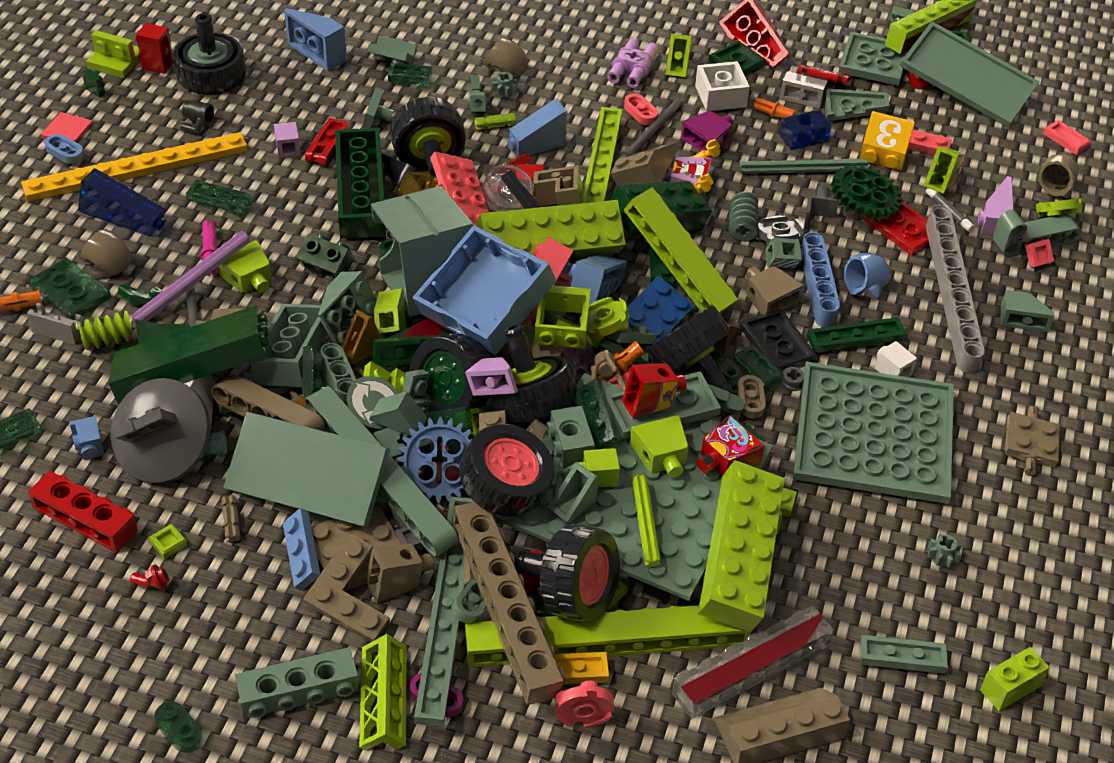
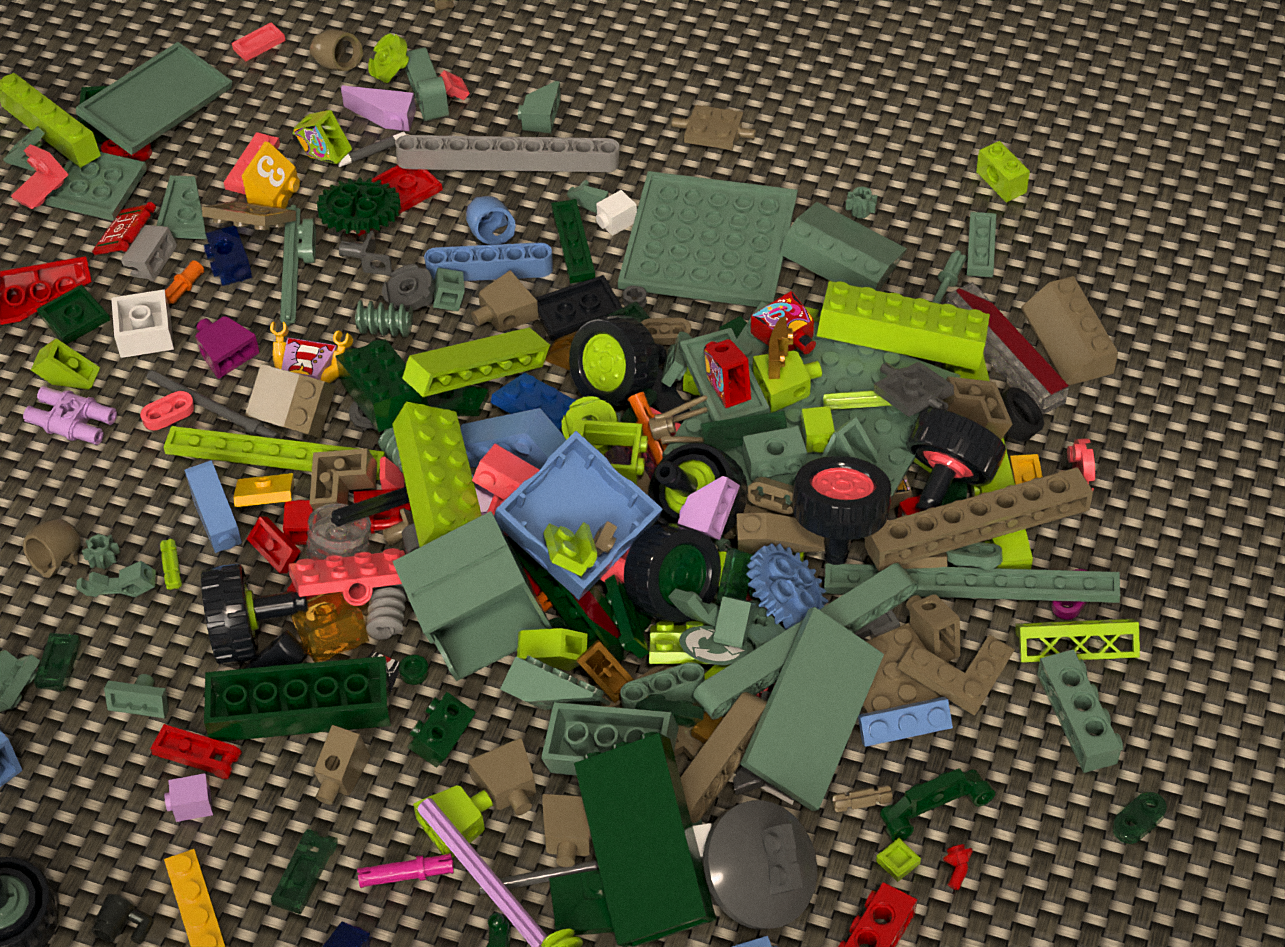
camera: 85 degrees left, 5 degrees up
none -> coral bracket [11,144,69,209]
none -> dark tan plate [202,201,296,230]
none -> yellow plate [233,473,294,507]
none -> sand green plate [297,218,316,263]
none -> dark tan torso [314,725,371,805]
none -> dark tan torso [468,738,536,815]
none -> lime bracket [543,522,597,577]
none -> sand green slope [567,180,609,213]
none -> dark tan plate [593,521,617,557]
none -> pearl gold slope [768,317,793,379]
none -> sand green slope [780,202,907,291]
none -> dark grey plate [874,361,954,417]
none -> dark green plate [880,768,995,842]
none -> sand green piece [932,250,966,304]
none -> dark tan brick [942,376,1013,439]
none -> black tyre [1001,387,1044,442]

